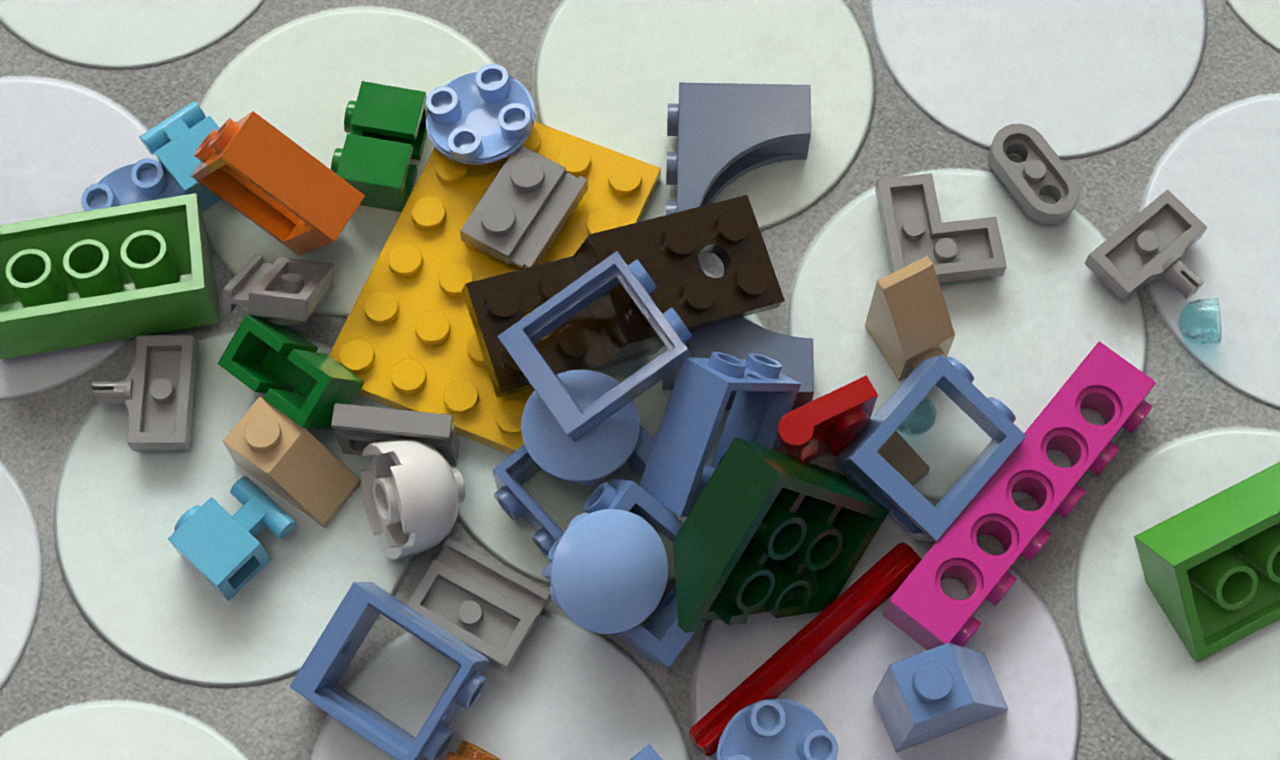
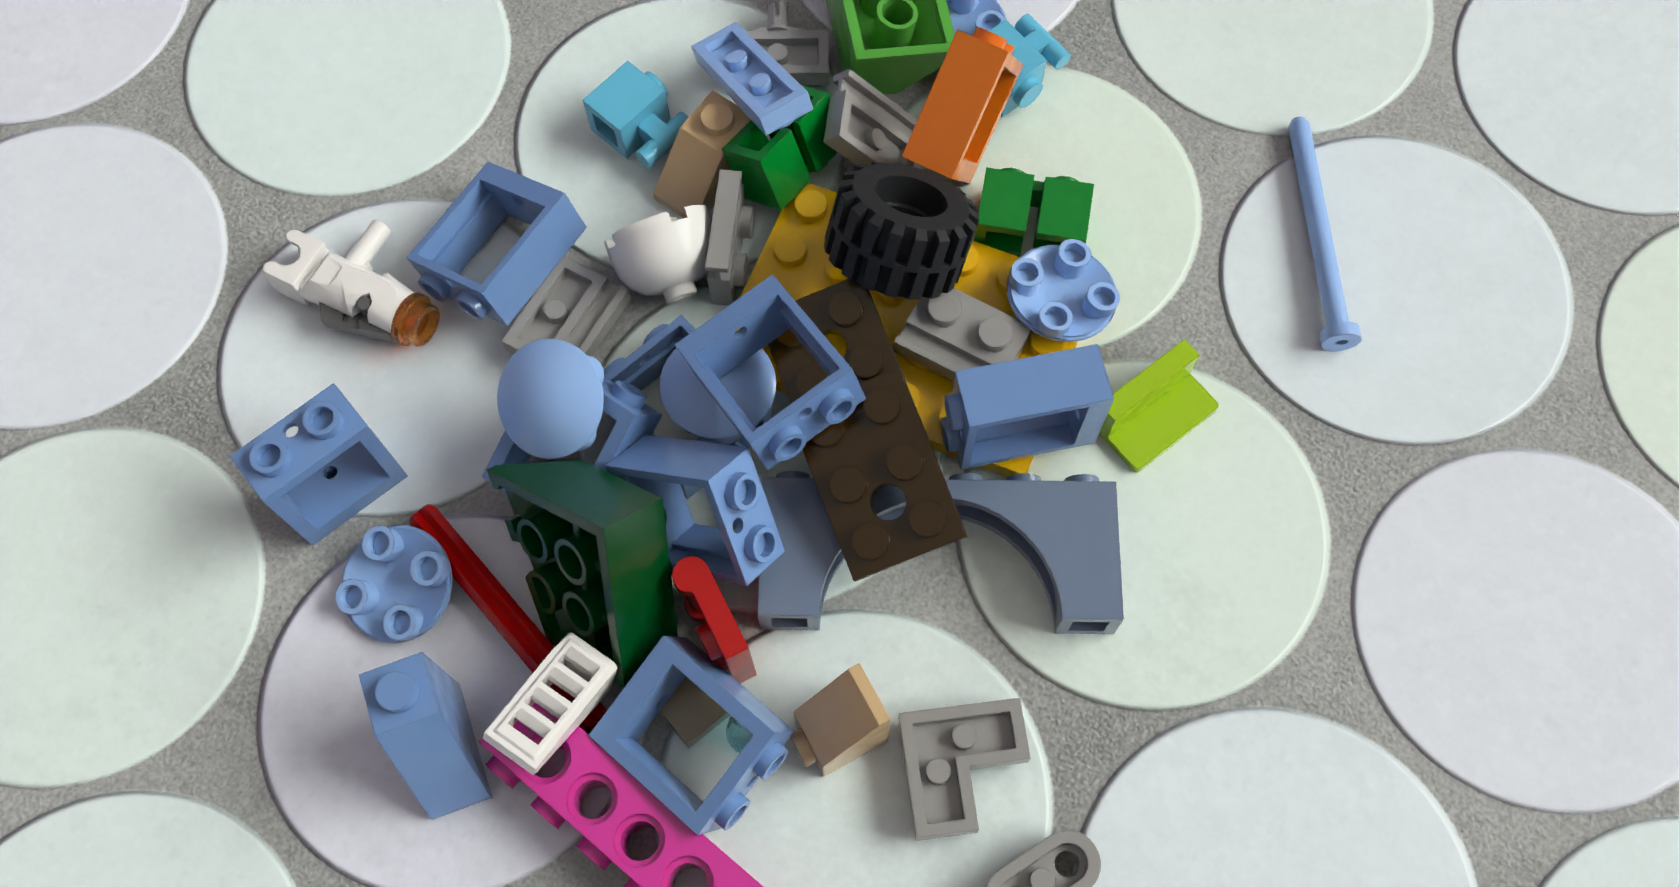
camera: 90 degrees right, 0 degrees up
none -> white slope [483,633,617,776]
none -> light blue plate [691,22,813,136]
none -> black tyre [824,162,979,300]
none -> medium blue window [940,344,1114,470]
none -> lime panel [1099,339,1219,473]

